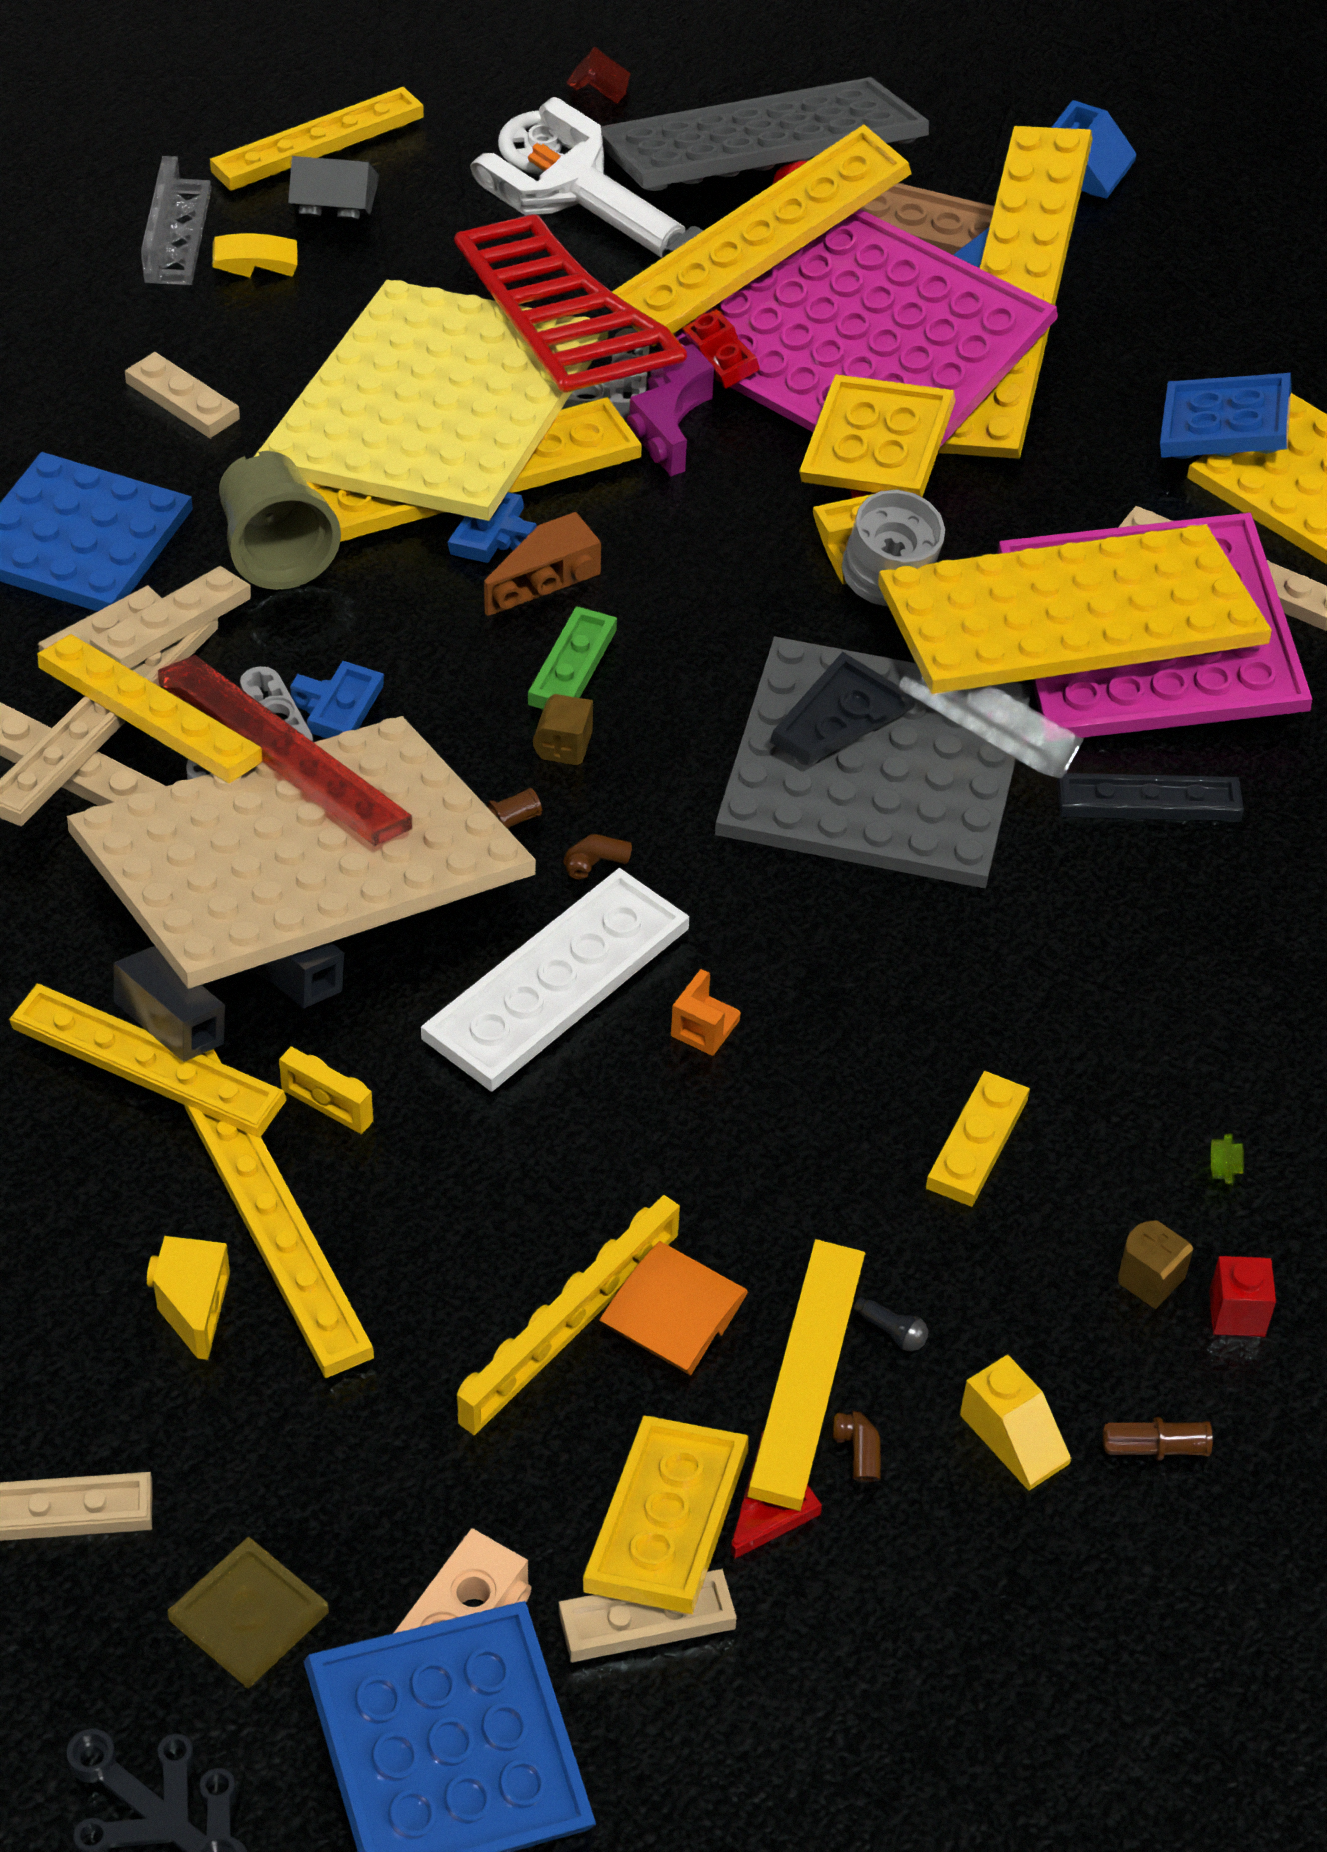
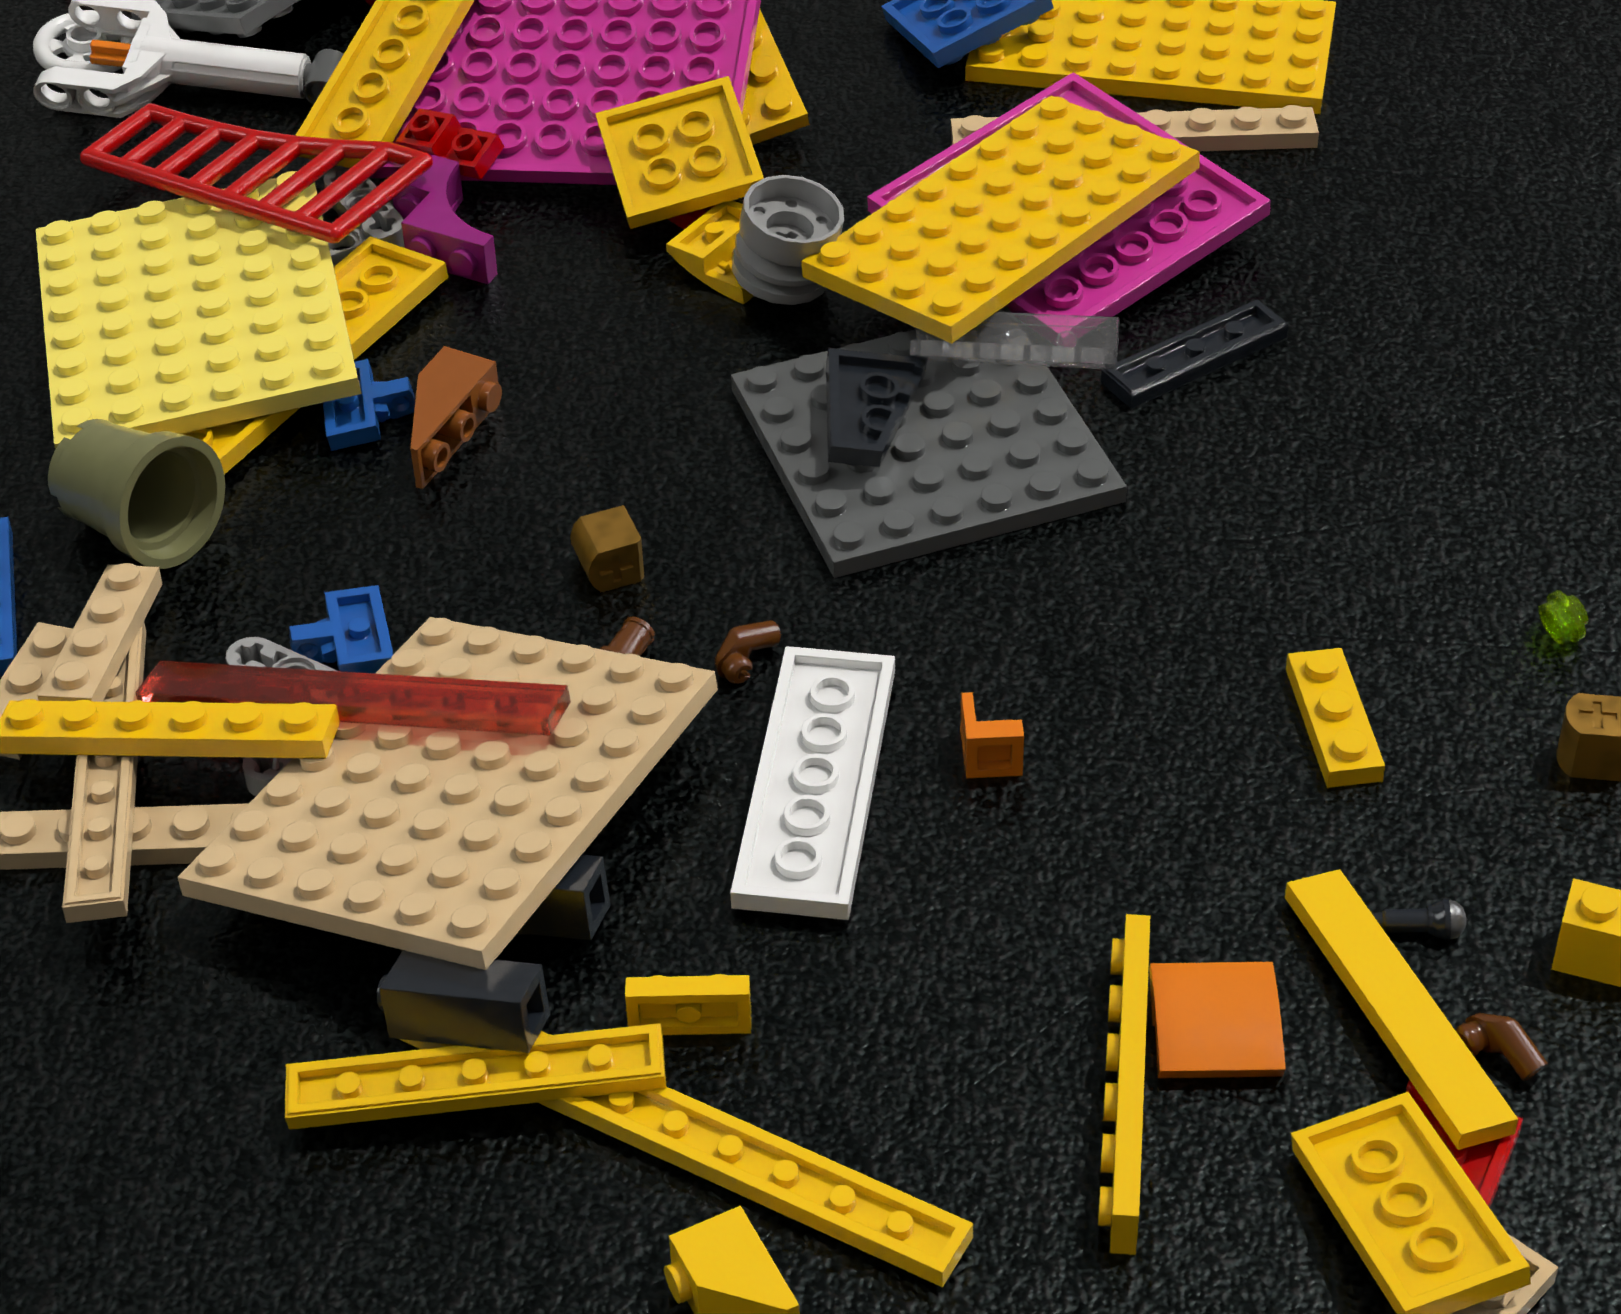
camera: 30 degrees left, 5 degrees down
bright green plate [528,606,617,709] -> none

